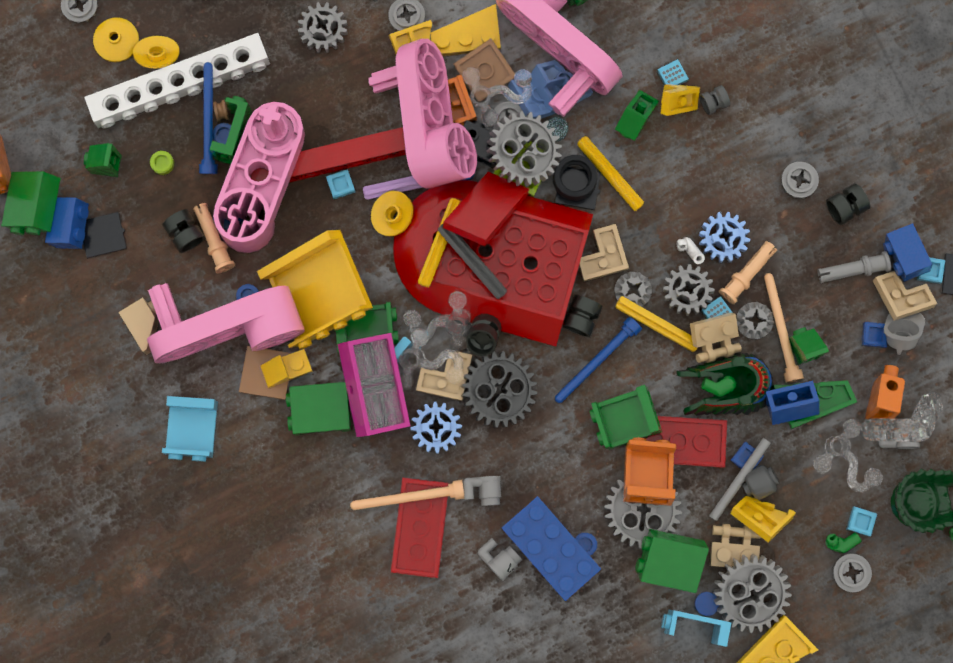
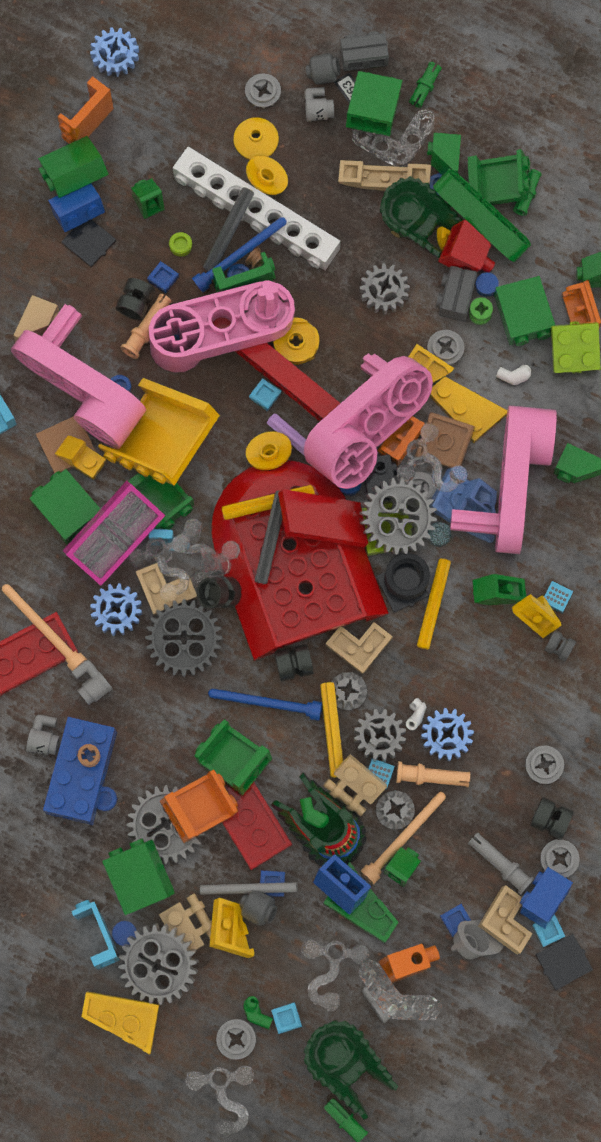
camera: 55 degrees right, 5 degrees down
none -> medium nougat bush [77,744,100,768]
none -> blue tile [147,261,179,294]
none -> clear piece [185,1065,255,1139]
none -> dark grey axle [203,187,254,271]
none -> yellow plate [273,318,319,365]
none -> light grey gear [541,839,580,878]

